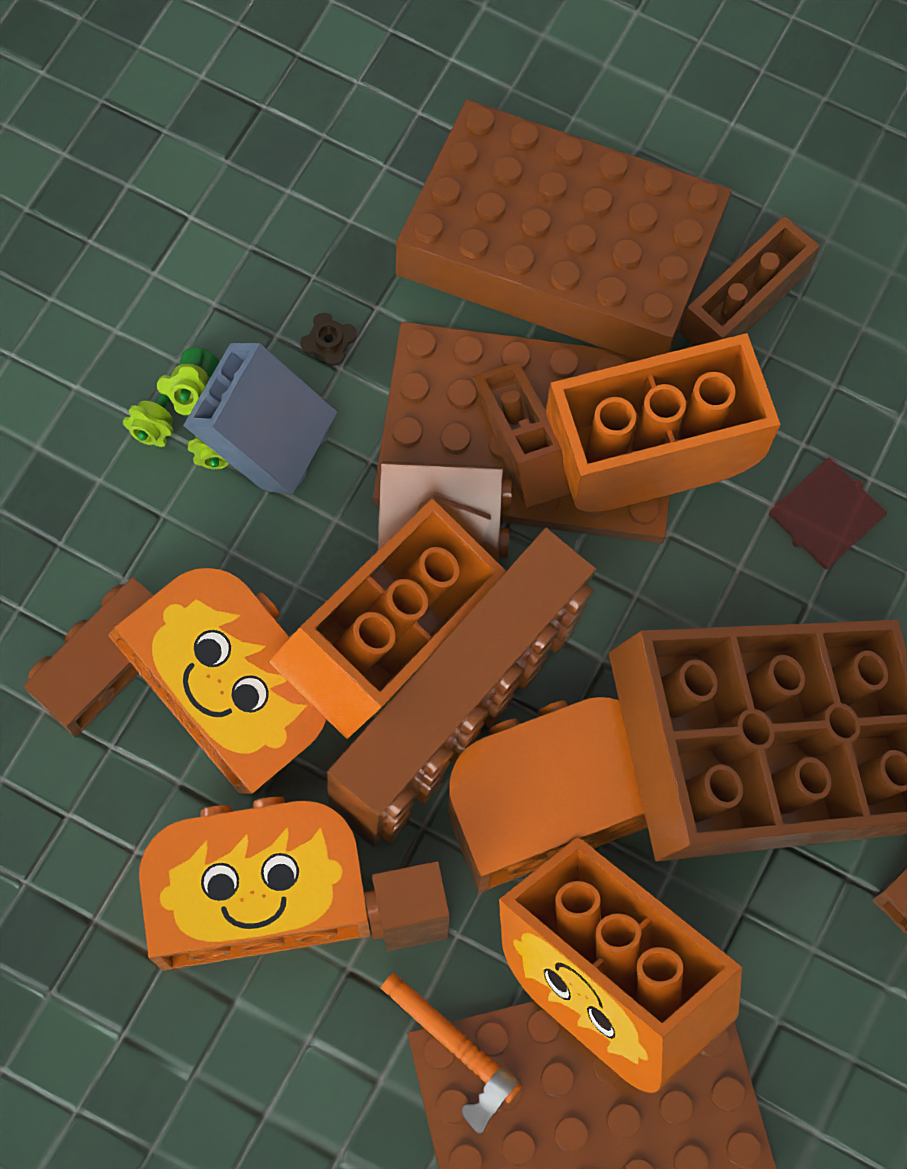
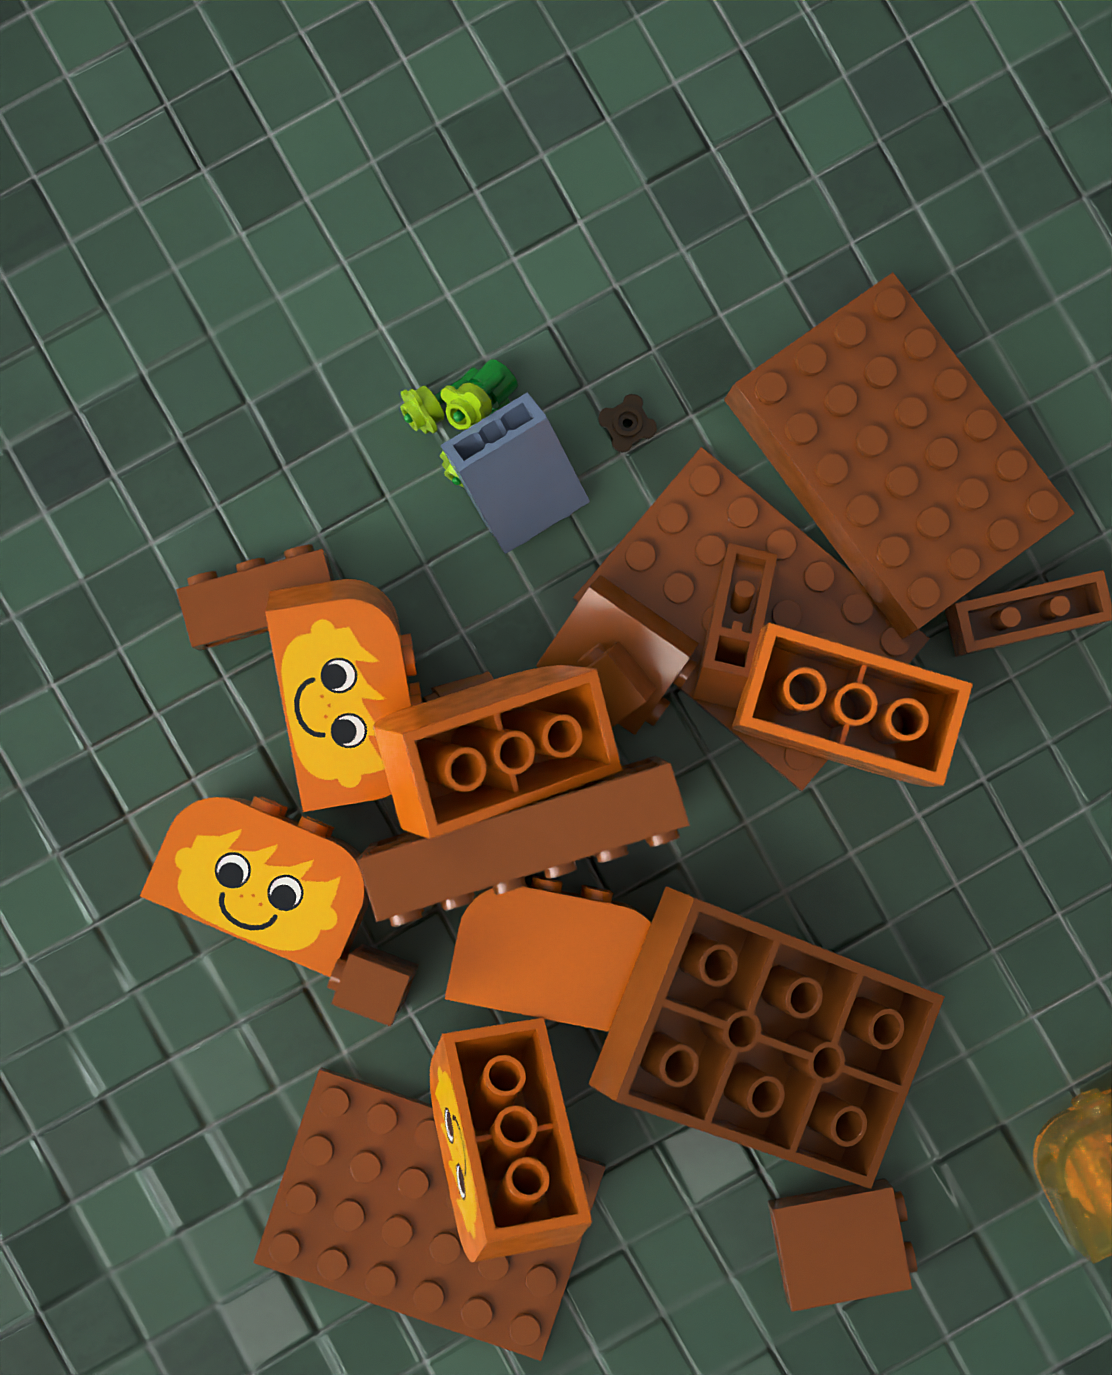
camera: 30 degrees right, 15 degrees up
orange piece [381,972,522,1133] -> none
clear red piece [769,458,887,570] -> none

